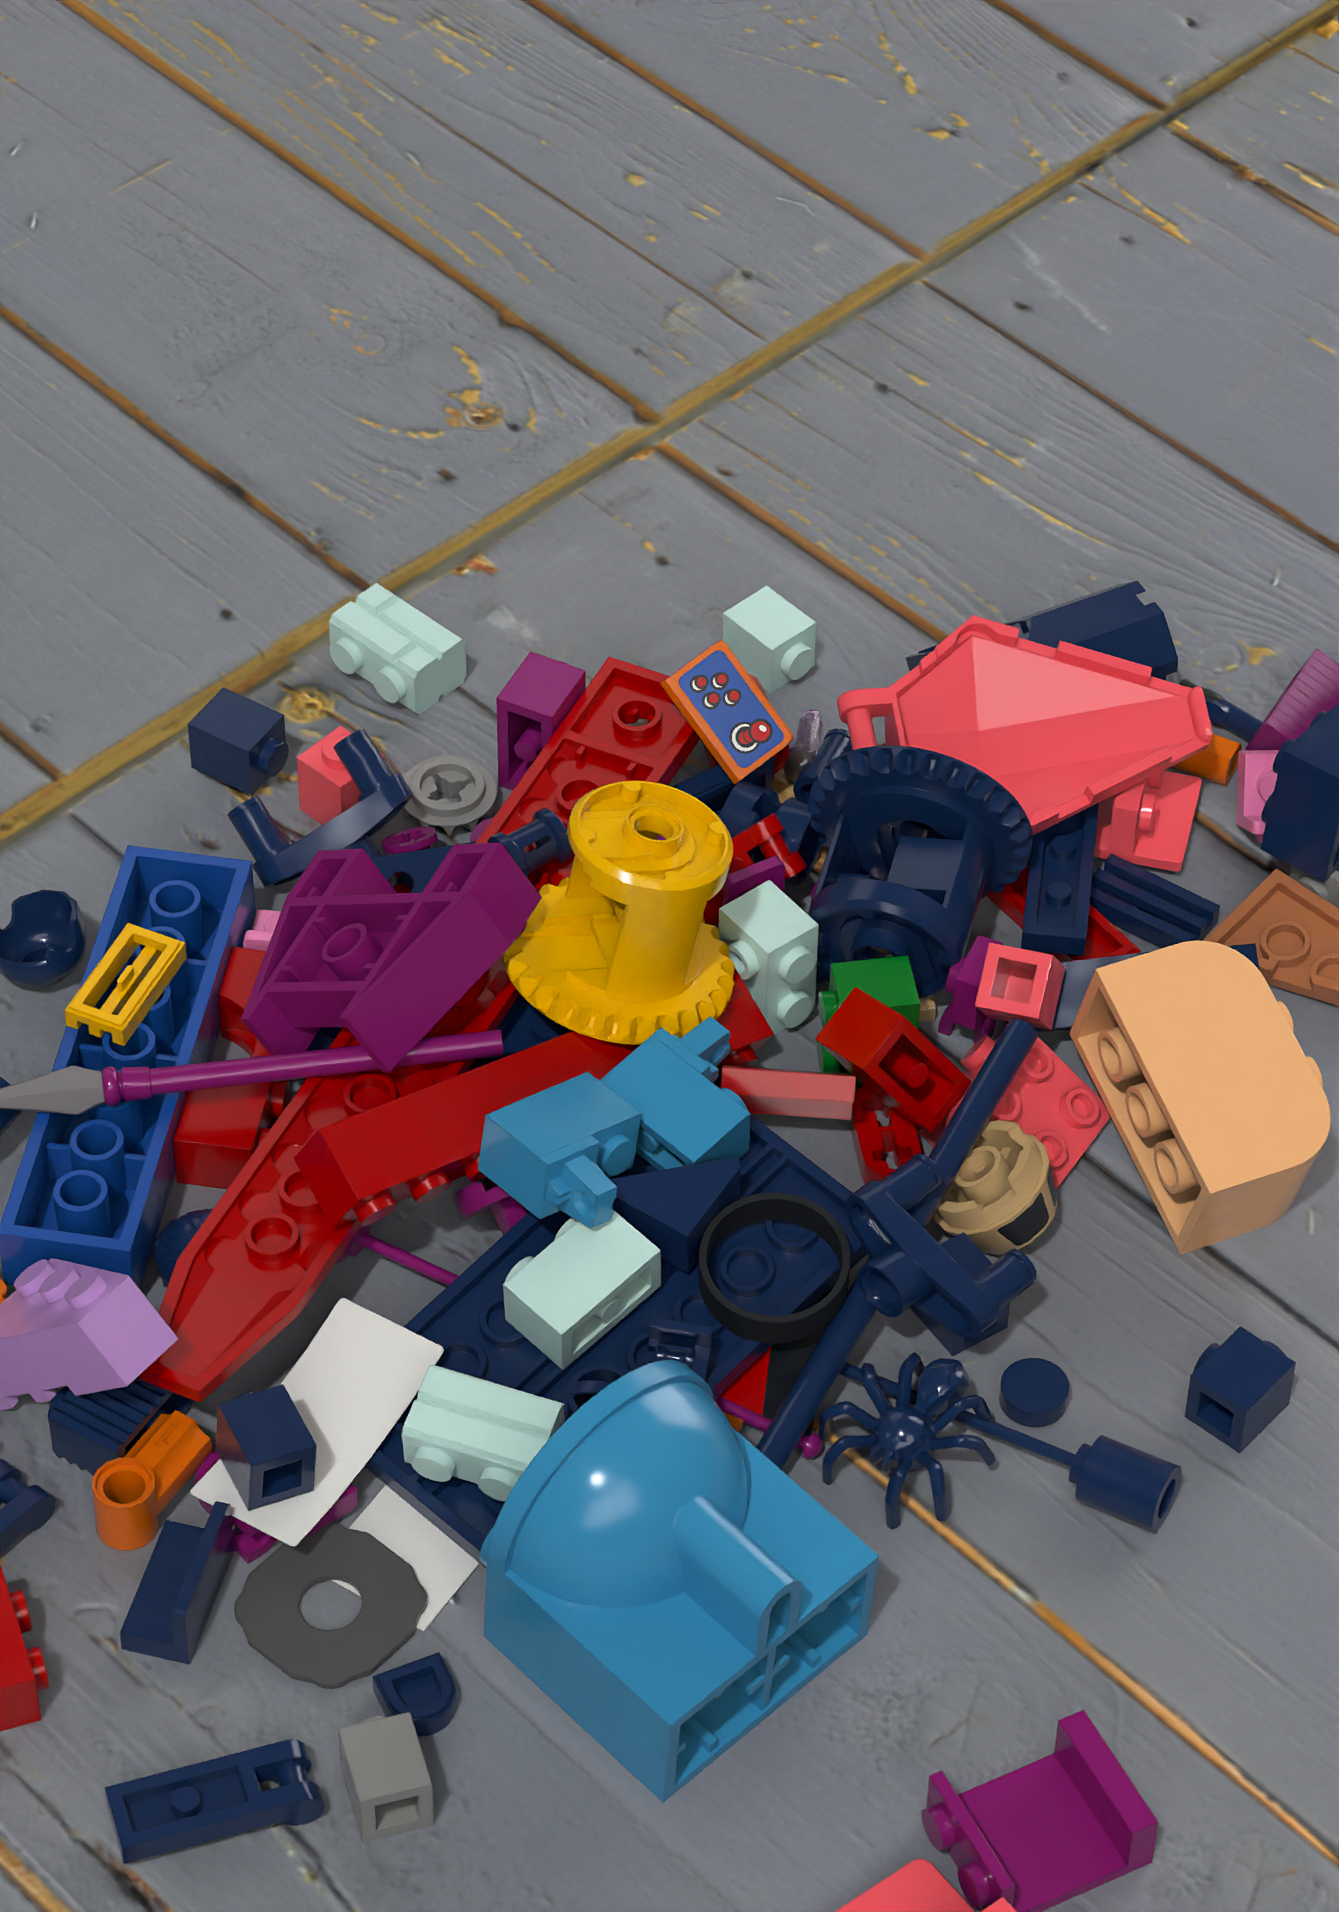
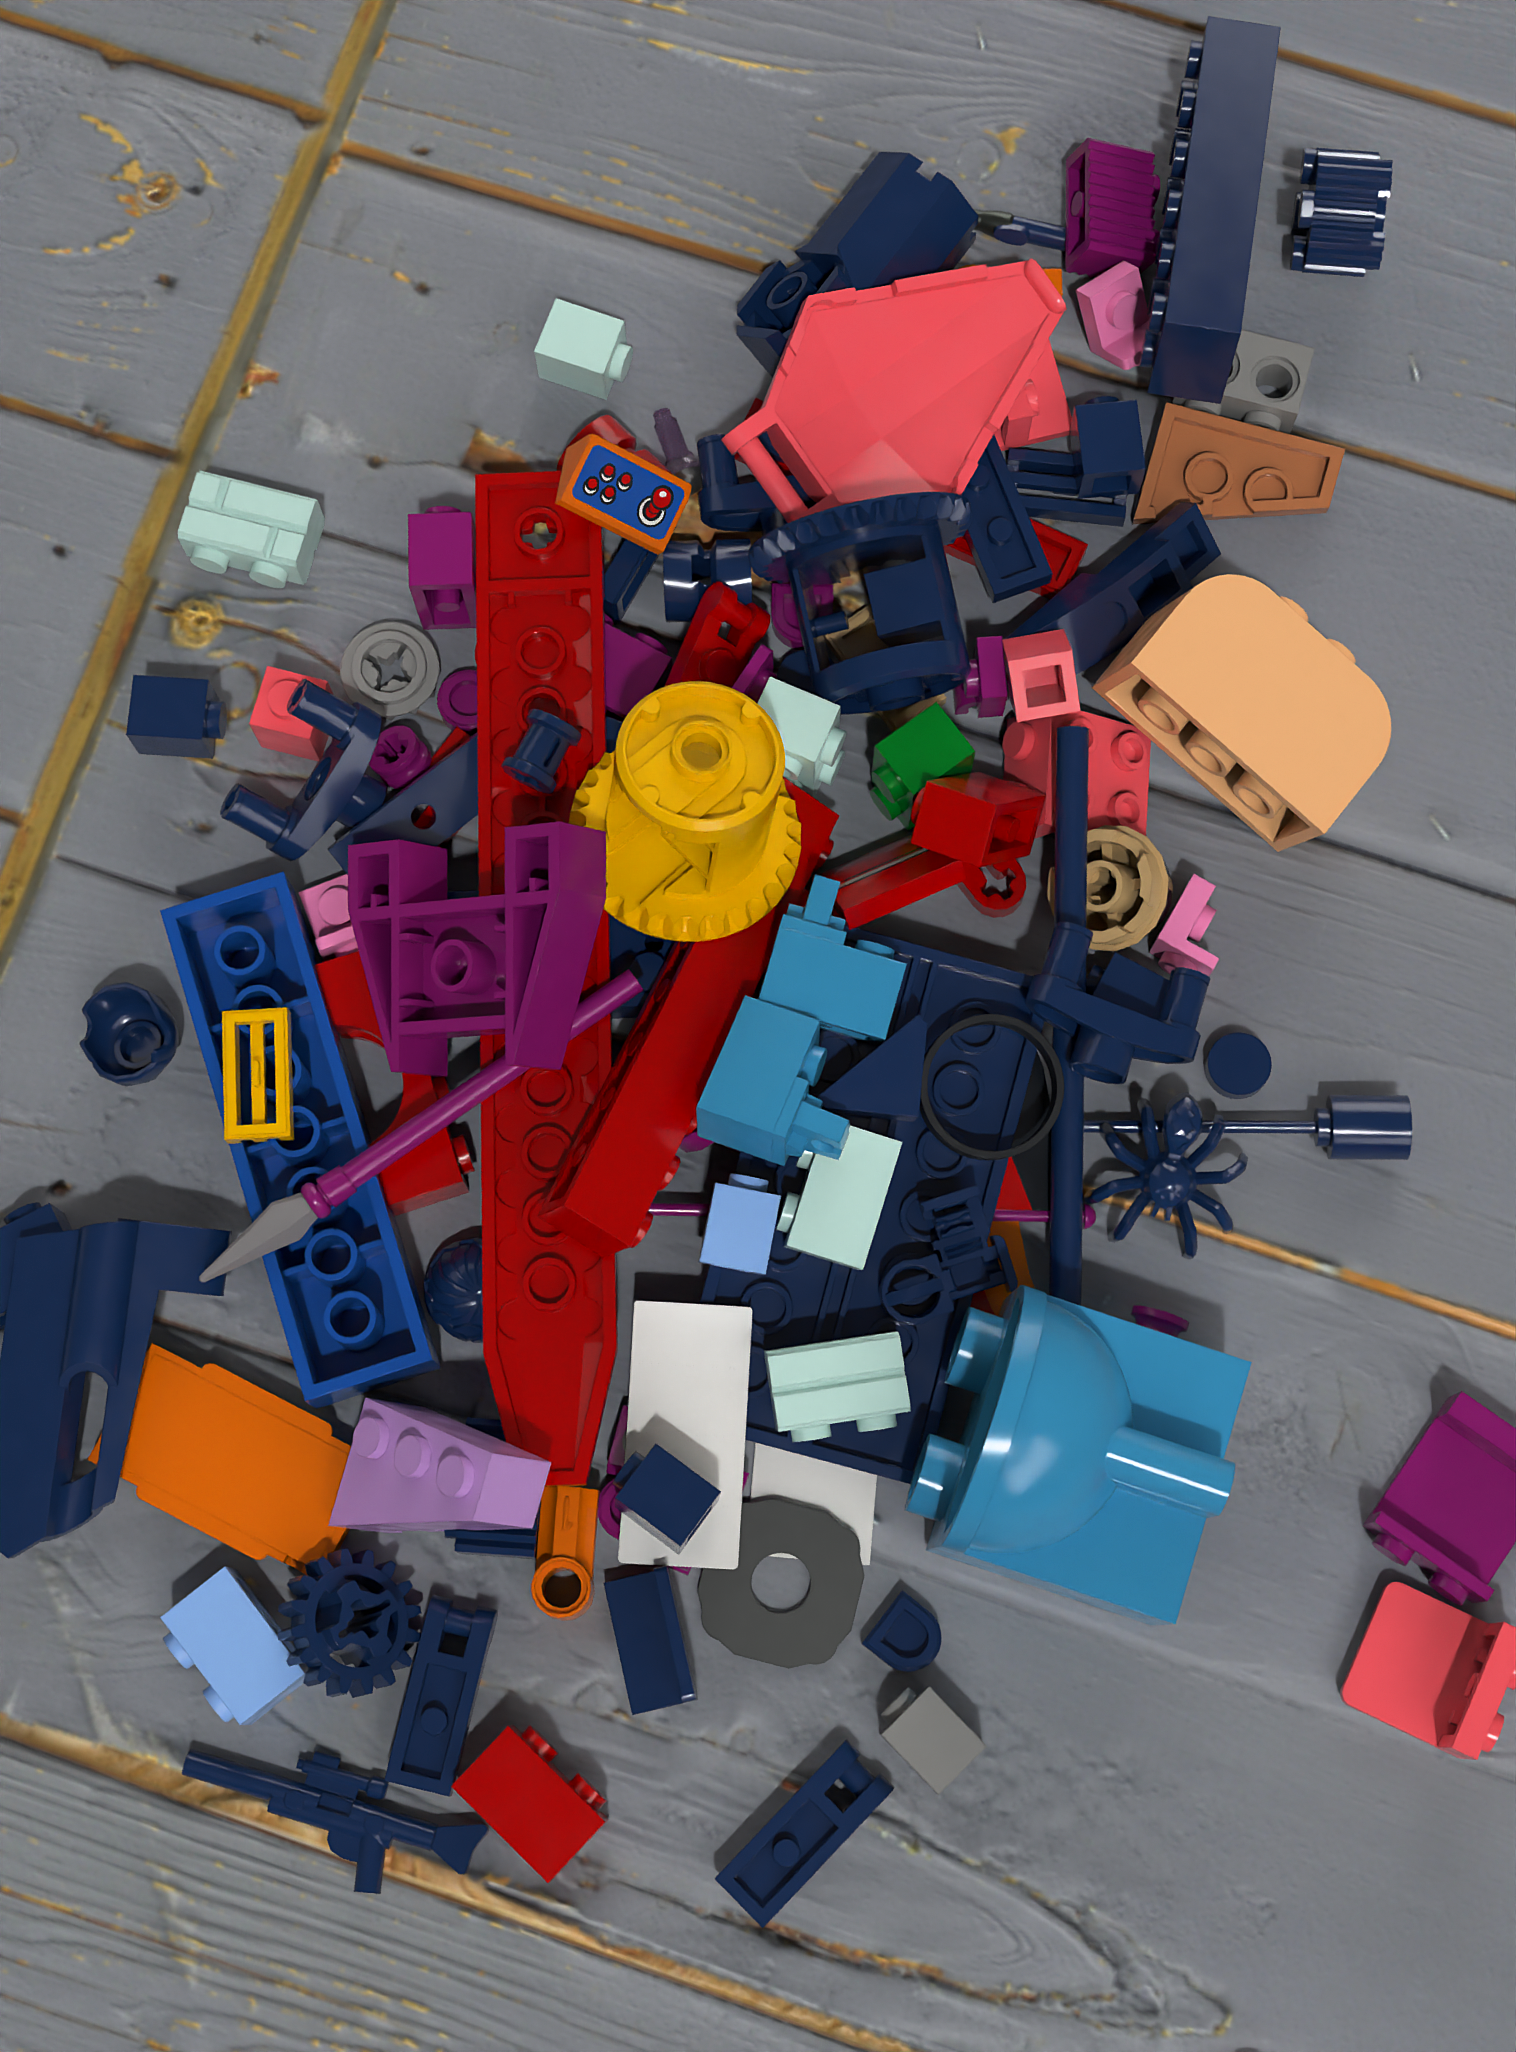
camera: 25 degrees left, 30 degrees up
dark blue brick [1185,1326,1296,1454] -> none
none -> light blue brick [698,1173,781,1275]
none -> dark blue brick [1069,396,1146,499]
none -> bright pink bracket [1149,874,1219,977]

